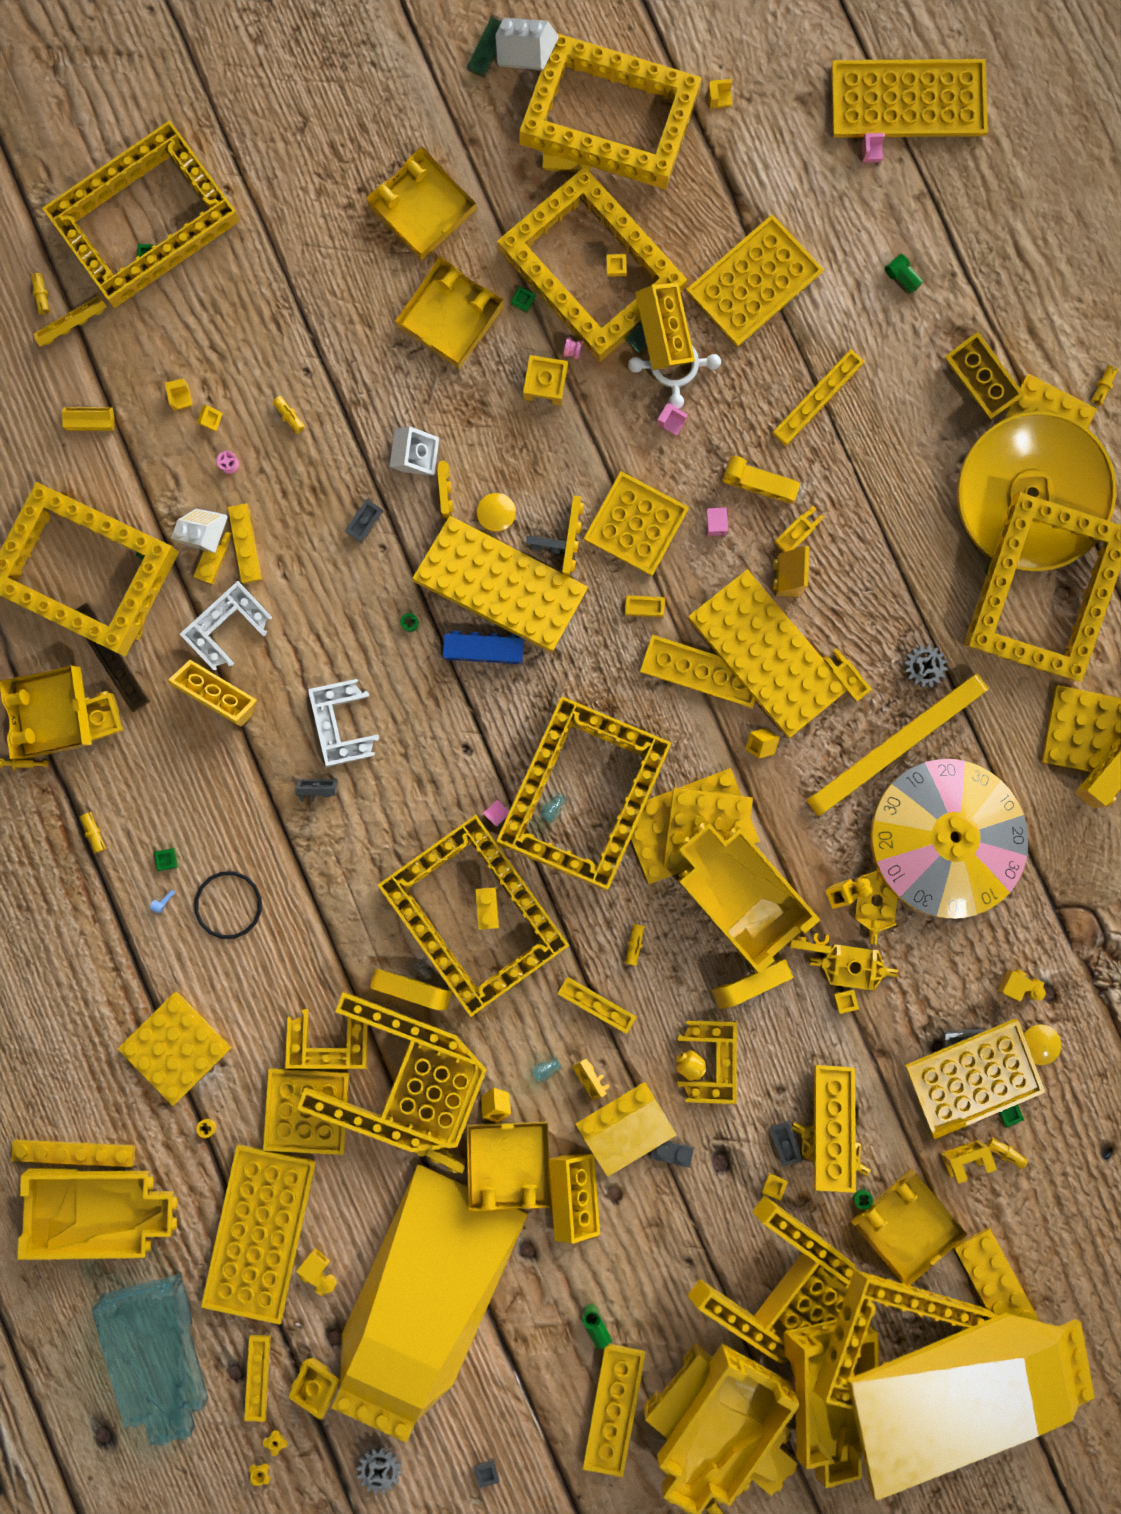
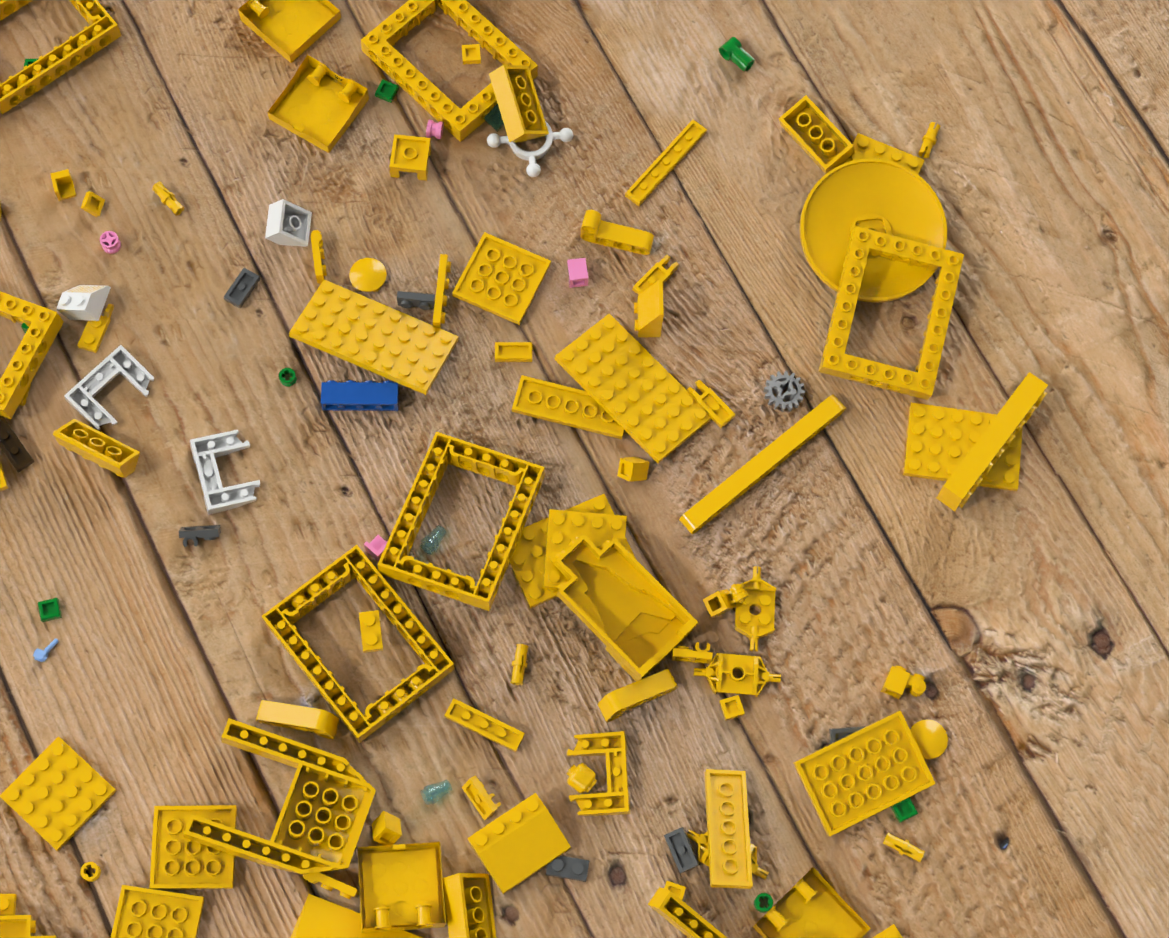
camera: 10 degrees left, 15 degrees down
black piece [194,871,262,939] -> none
yellow plate [228,503,262,584] -> none
yellow wedge [285,1009,368,1070] -> none
bright pink panel [657,403,688,436] -> none
yellow plate [686,214,824,348] -> none
dish [870,759,1028,919] -> none
yellow panel [940,1140,997,1184] -> none

